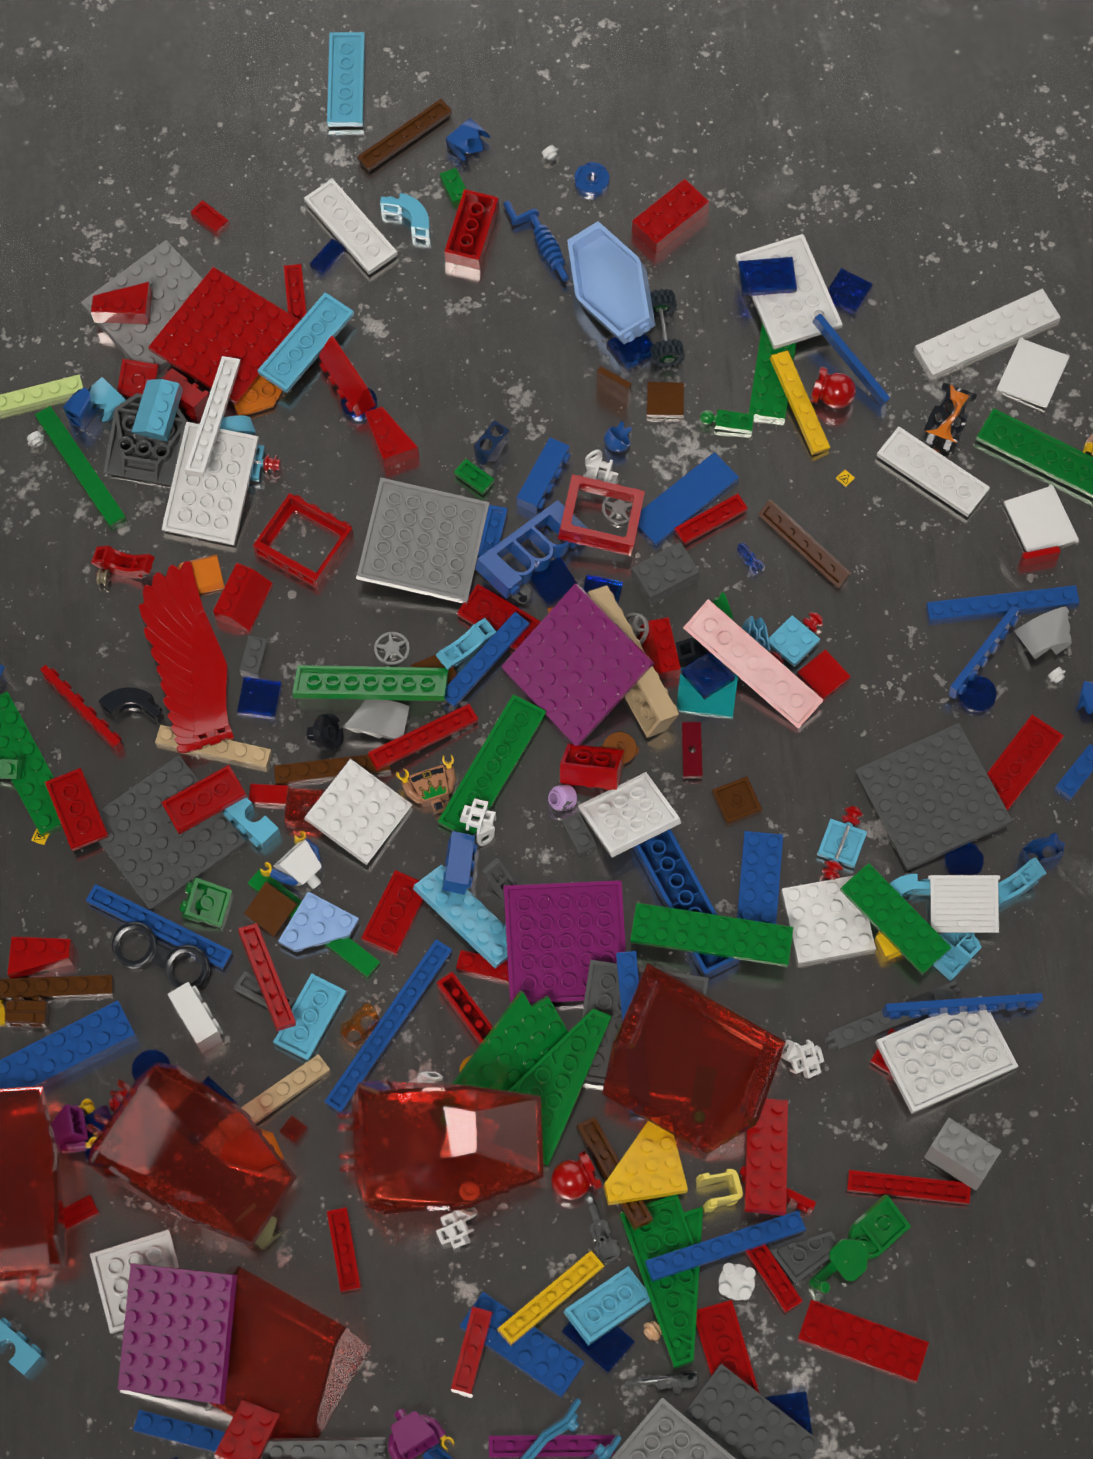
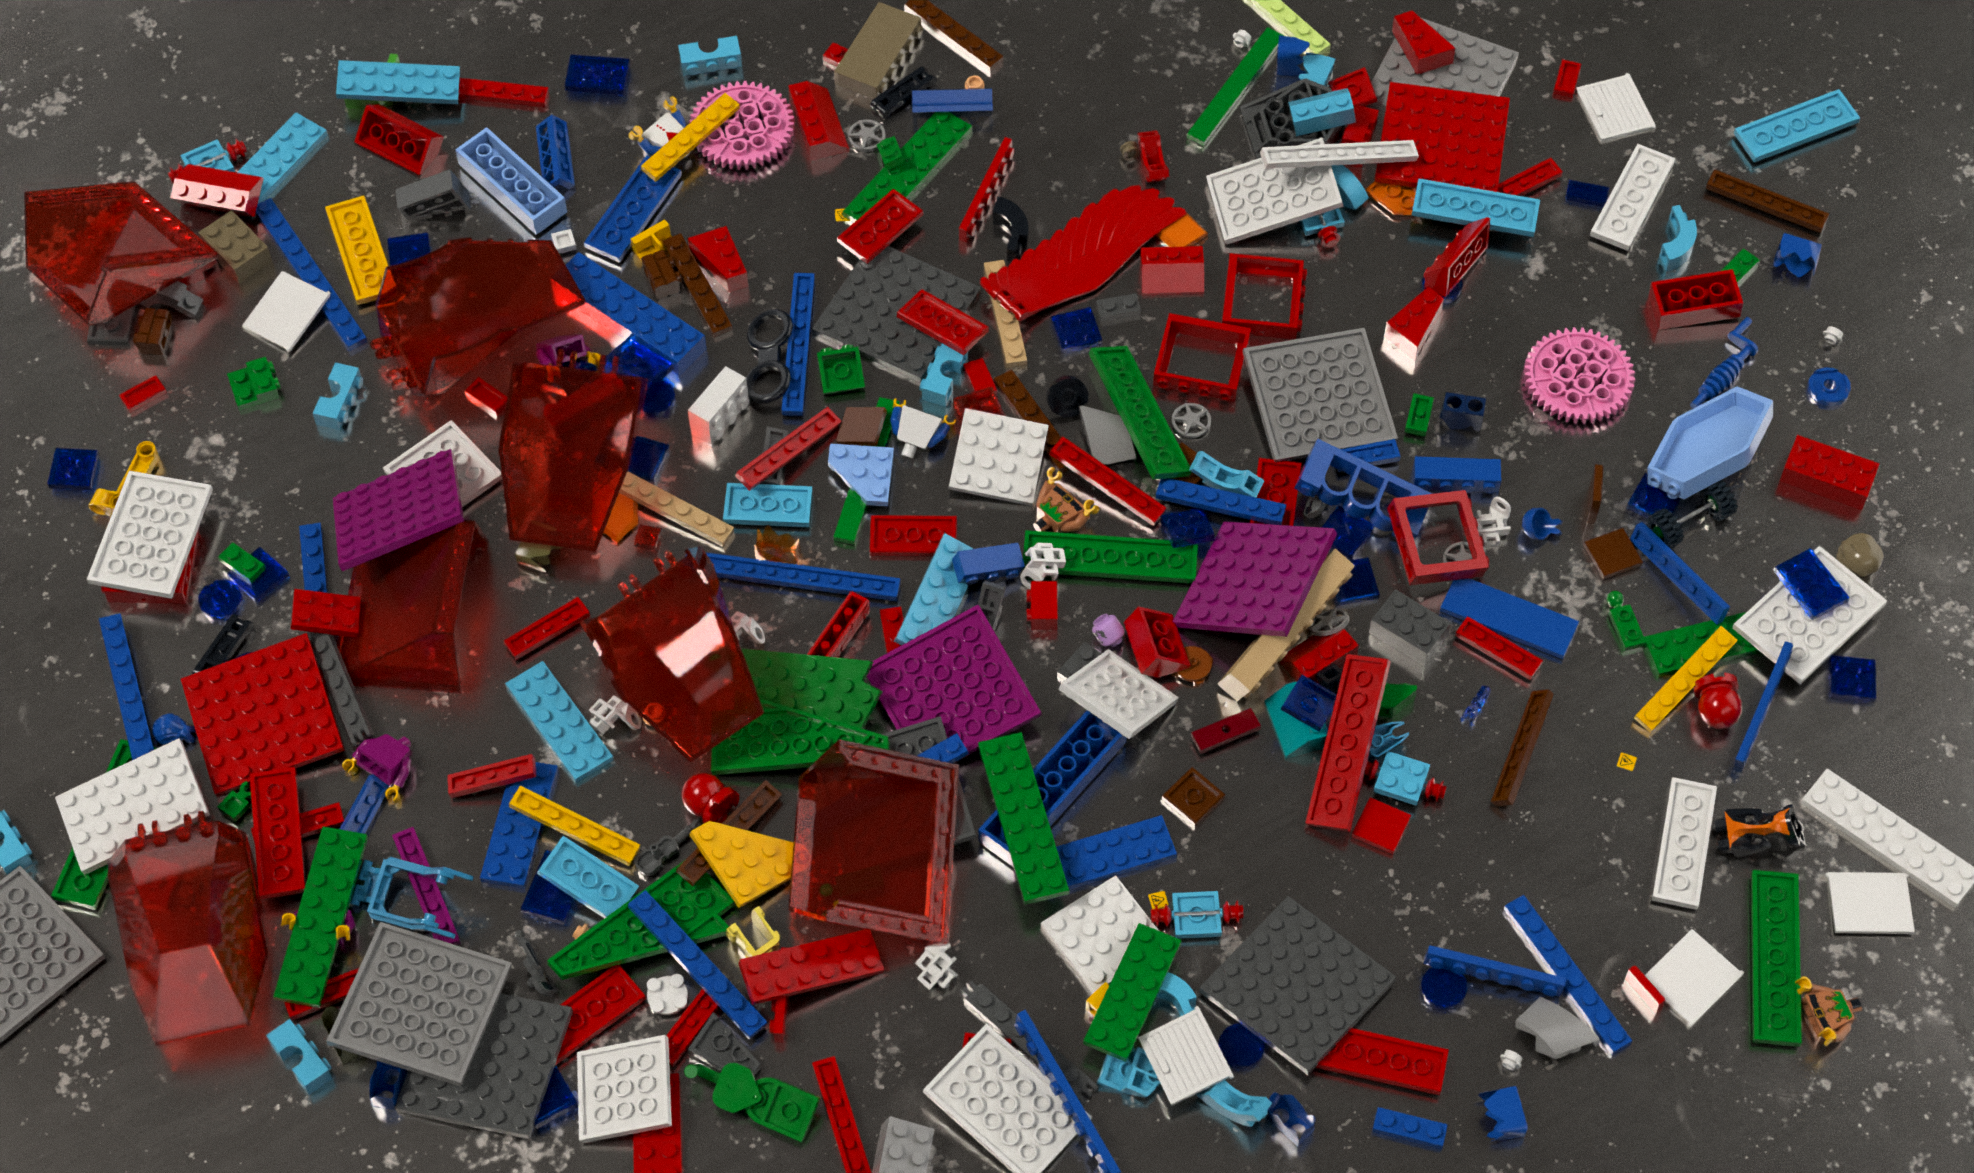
camera: 65 degrees right, 10 degrees down
none -> medium azure plate [505,661,614,783]
none -> white plate [577,1035,672,1143]
none -> clear blue plate [599,337,674,394]
none -> red brick [1026,581,1058,630]
none -> yellow sticker [1148,891,1169,909]
none -> red piece [1153,313,1251,401]
none -> clear blue plate [1161,509,1215,548]
none -> bright pink gear [1523,327,1635,424]
none -> white piece [1575,73,1656,142]
none -> blue plate [1630,522,1730,625]
none -> dark tan helmet [1837,533,1884,577]

